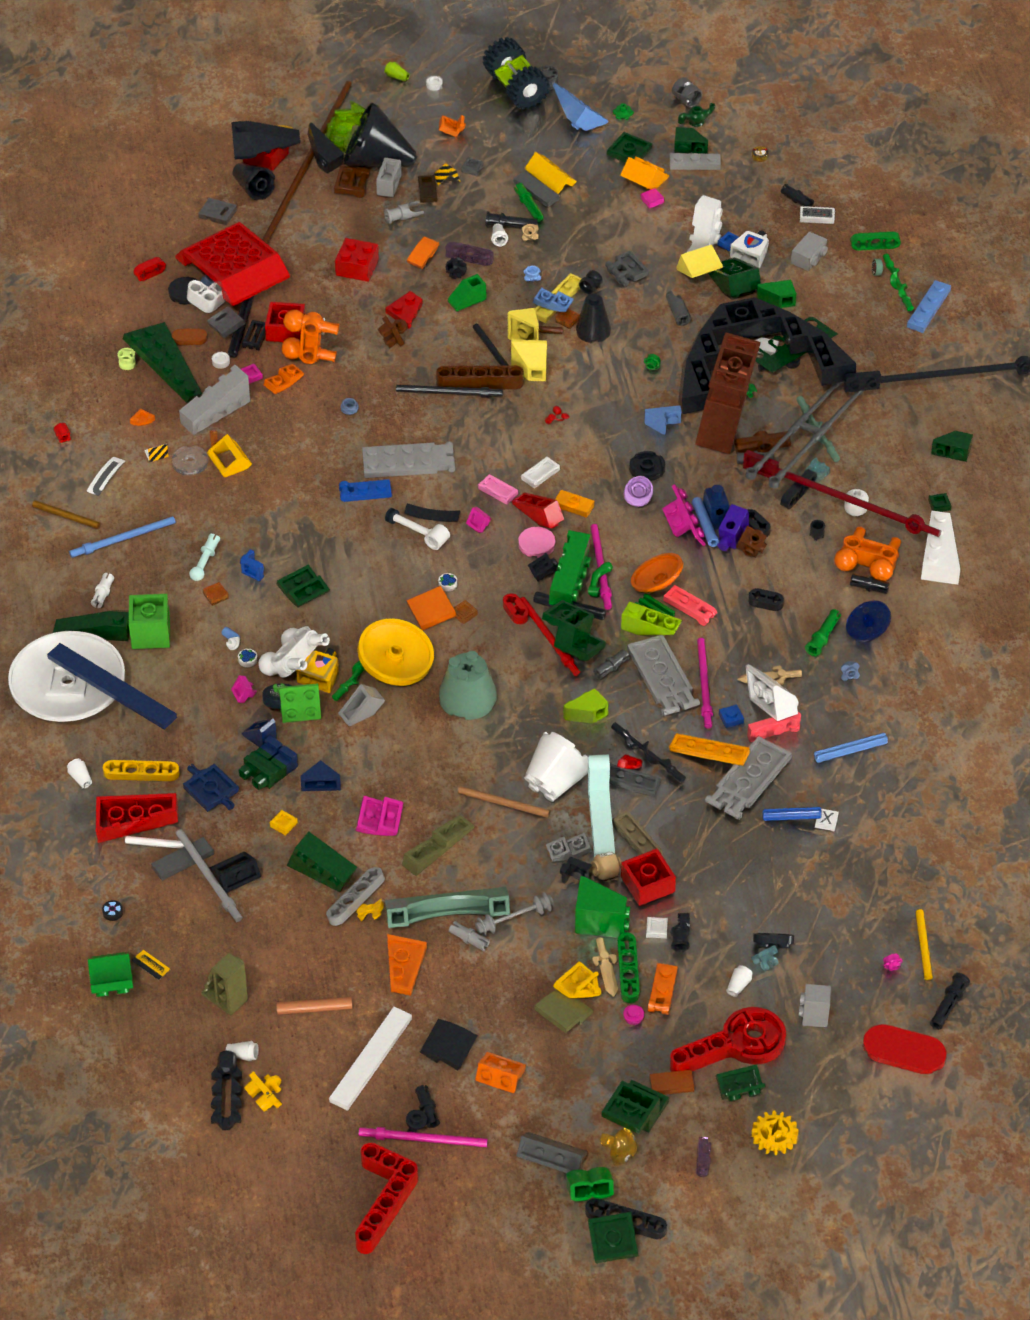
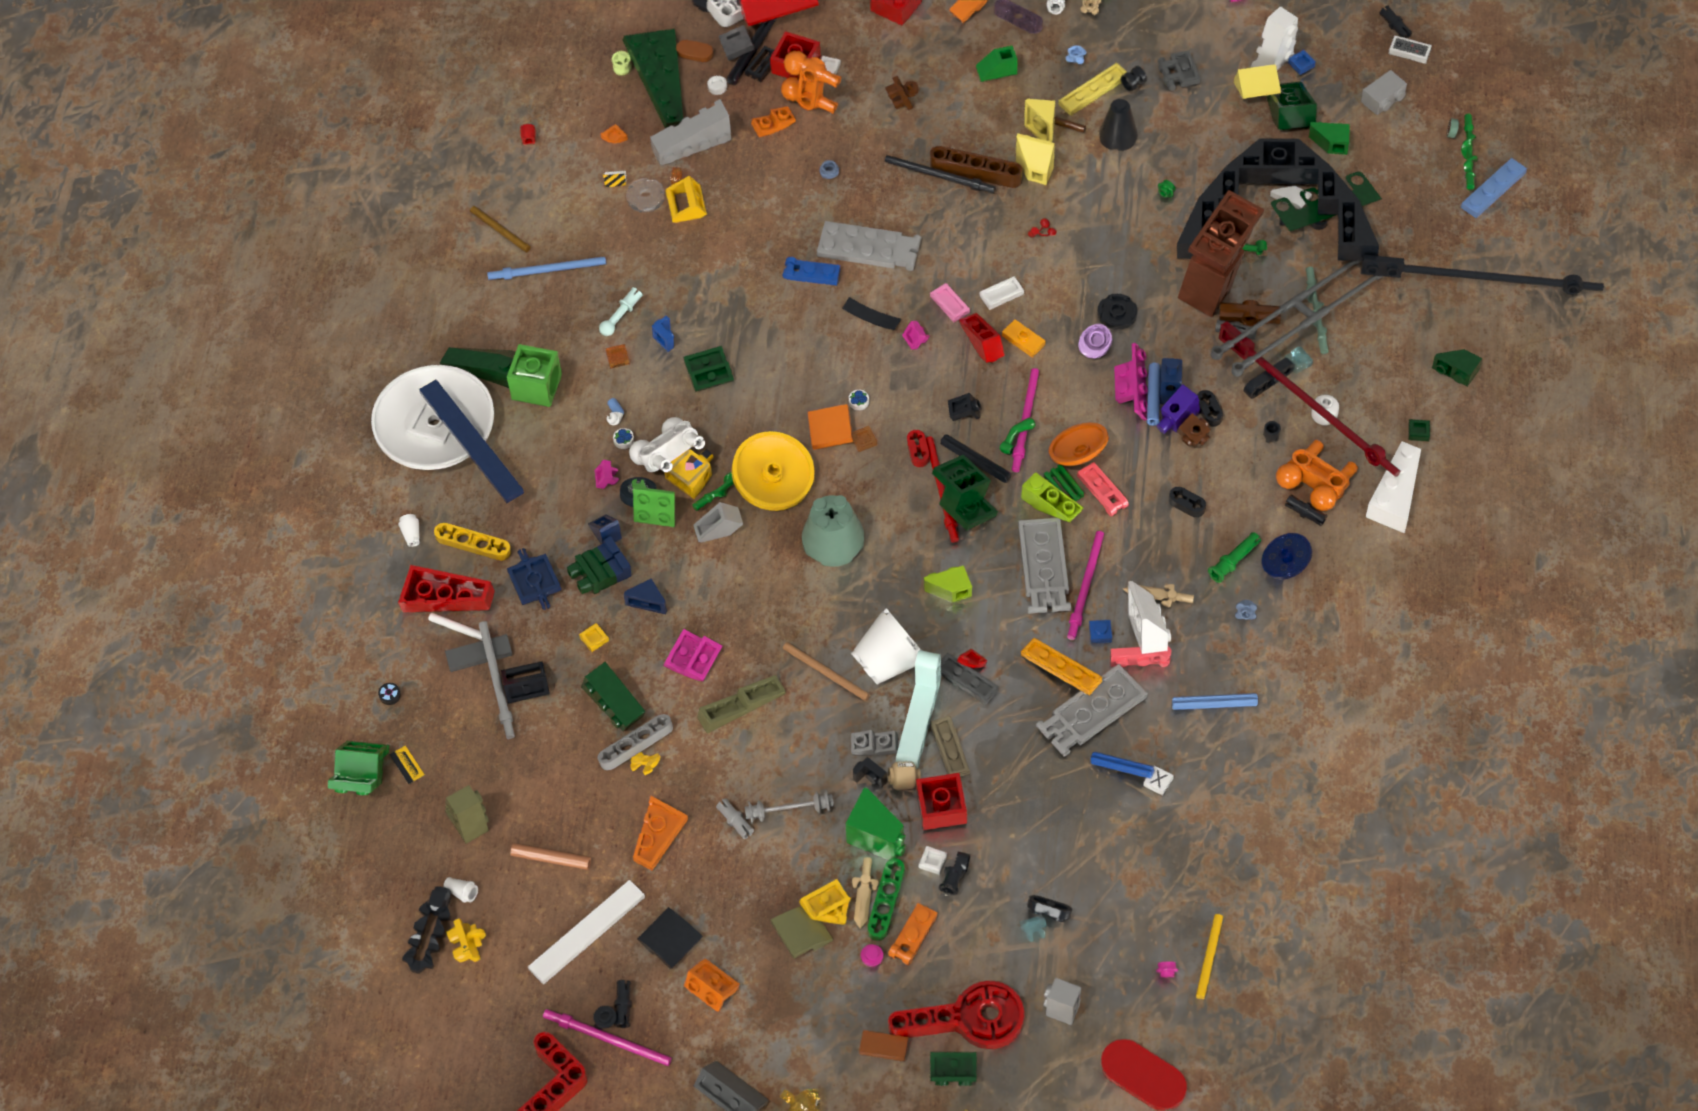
camera: 20 degrees right, 10 degrees up
sticker [87,457,125,496] -> none
white pin [91,573,114,608] -> none
dark pink tile [241,364,263,384] -> none
red wing [385,291,423,329] -> none
white piece [385,508,450,550] -> none
sand green arch [385,887,510,928] -> none
black gear [445,257,467,279] -> none
black bar [473,323,508,366] -> none
bright pink tile [518,527,555,558] -> none
medium blue slope [533,288,574,312] -> none
green wedge [549,530,592,605] -> none
clear orange tile [556,309,580,329] -> none
dark grey pin [593,649,630,679] -> none
dark green bracket [601,1080,669,1134] -> none
black piece [611,722,686,783] -> none
medium blue slope [644,405,682,434] -> none
dark grey piece [666,291,691,326] -> none
white cone [726,965,753,997] -> none
white torso [730,231,769,268] -> none
green beam [850,232,901,251] -> none
black pin [930,973,970,1030] -> none

